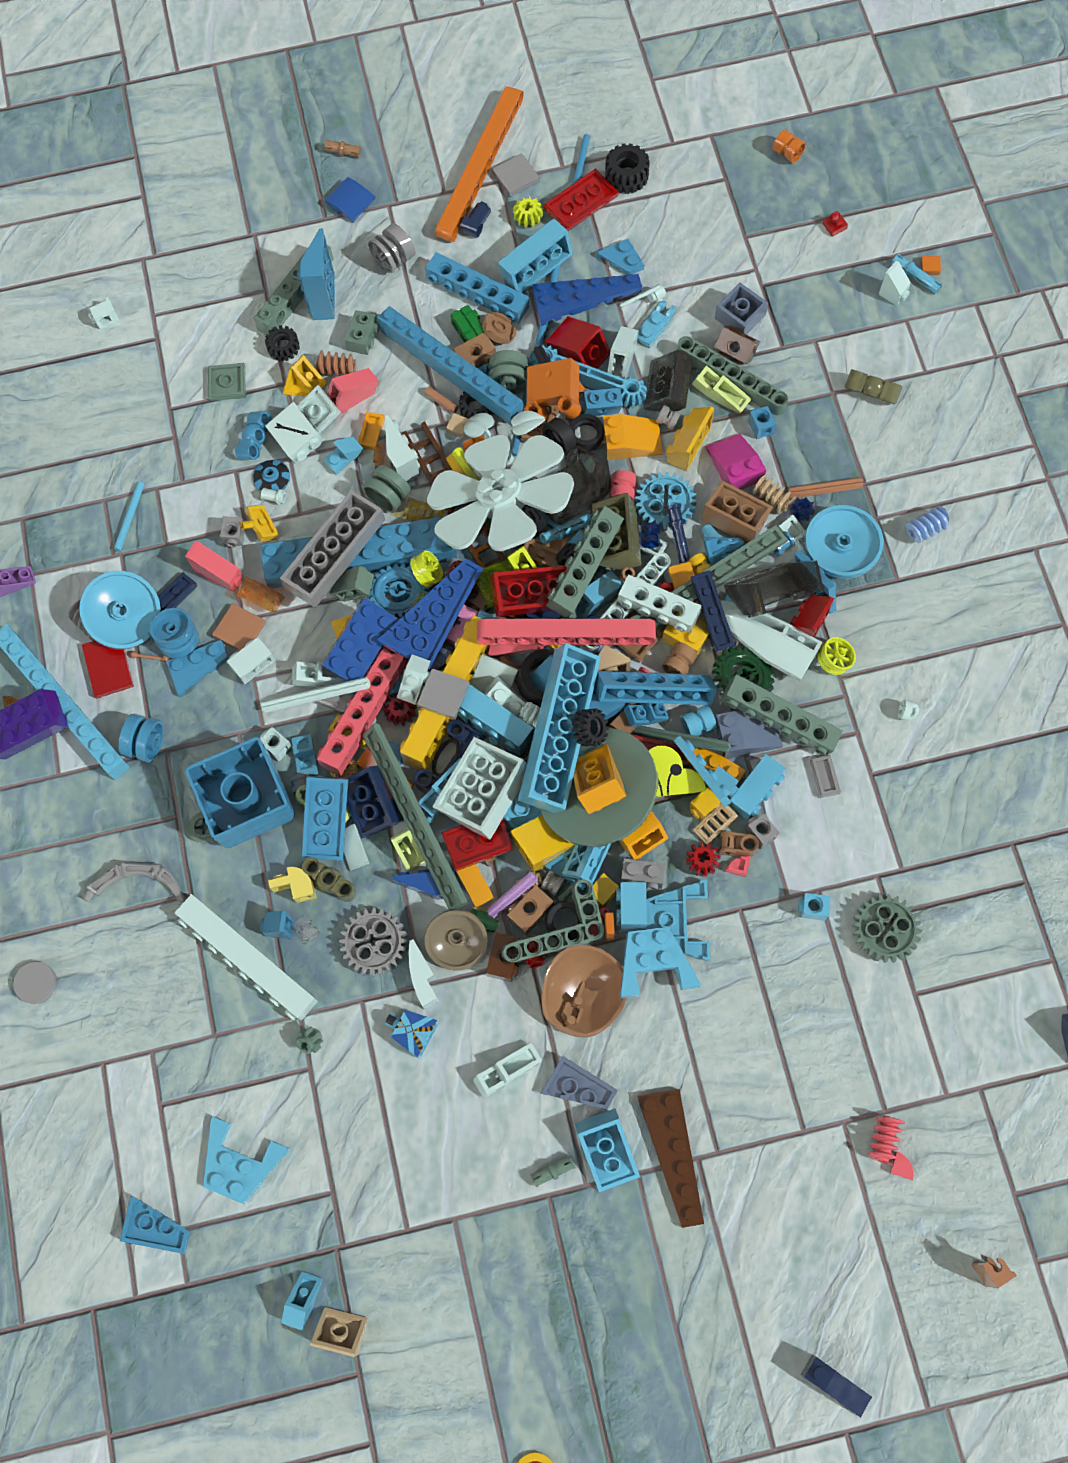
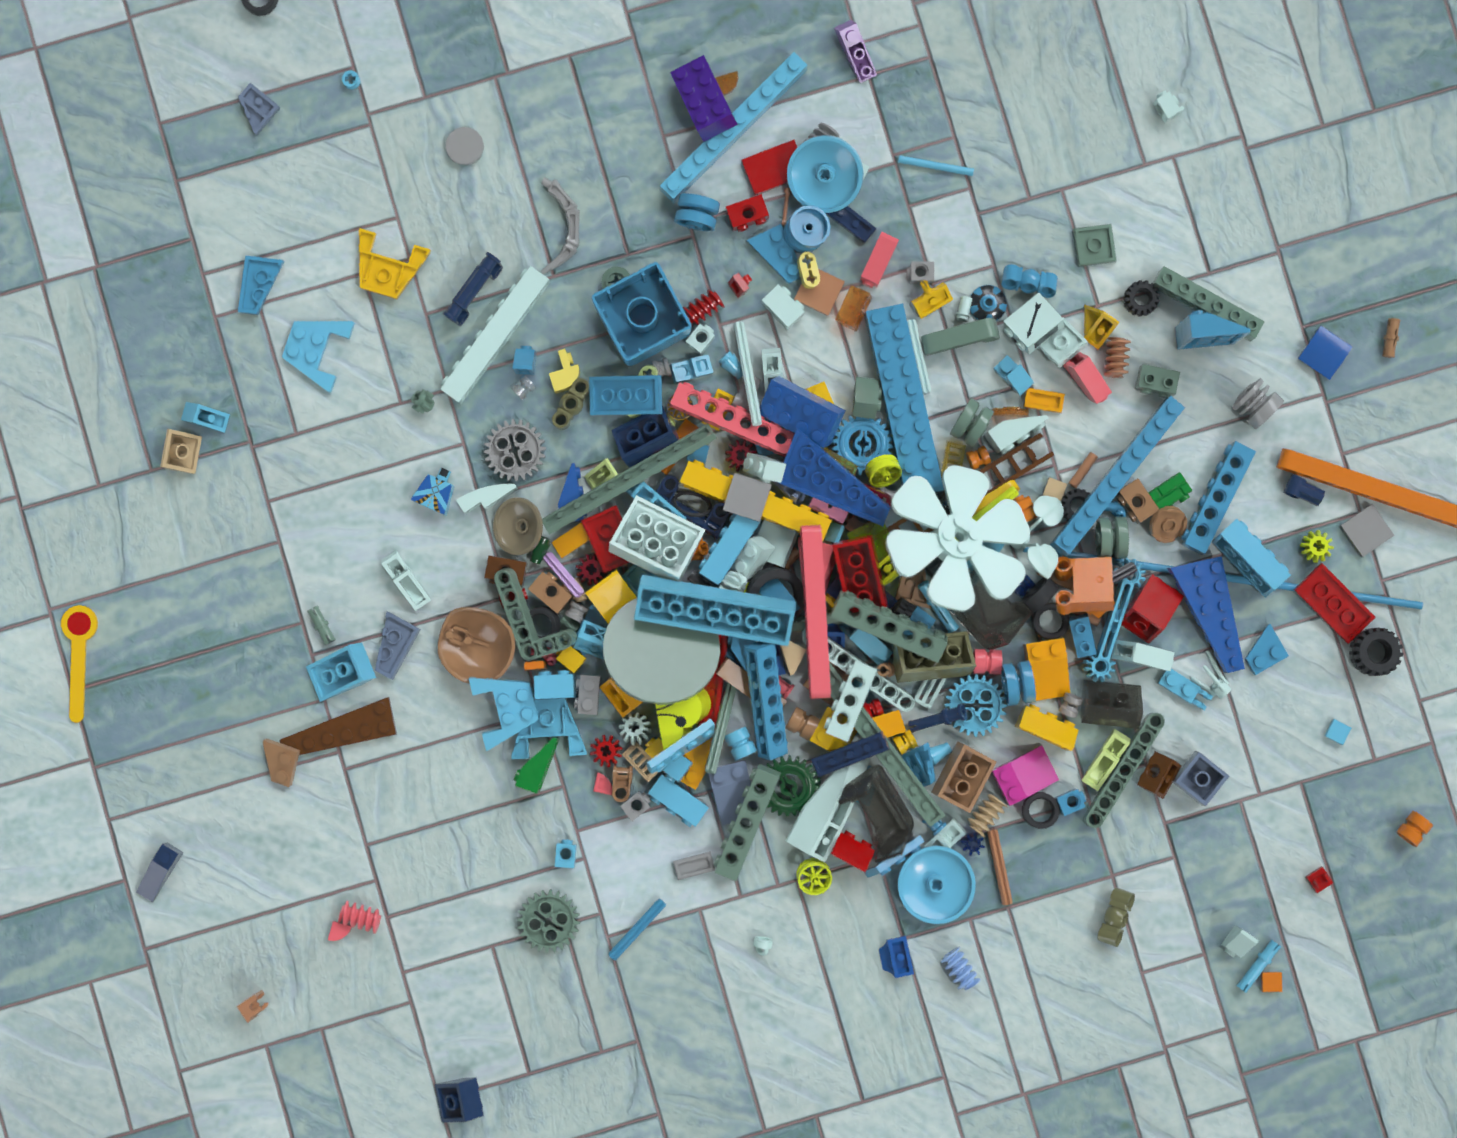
camera: 80 degrees right, 15 degrees up
light grey brick [280,490,385,608] -> none
light aqua slope [344,824,370,871] -> none
black tyre [572,708,609,747] -> none
light orange slope [573,744,626,814] -> none
dark azure slope [624,703,669,727] -> none
clear blue wheel [641,523,660,548] -> none
none -> medium nougat wing [263,738,300,787]
none -> yellow wing [359,228,431,299]
none -> dark blue piece [442,252,503,327]
none -> green slope [513,737,560,794]
none -> dark red gear [576,554,608,586]
none -> dark azure axle [608,898,666,960]
none -> light aqua gear [619,713,652,746]
none -> red piece [682,289,725,327]
none -> medium azure cone [718,351,743,379]
none -> red brick [726,194,769,232]
none -> red tile [728,273,752,298]
none -> light yellow beam [797,252,820,289]
none -> blue slope [879,935,914,978]
none -> sand green beam [921,318,1000,355]
none -> orange wheel [966,445,991,470]
none -> dark azure wheel [1001,660,1036,706]
none -> black tyre [1022,792,1060,829]
none -> medium azure tile [1325,719,1352,745]

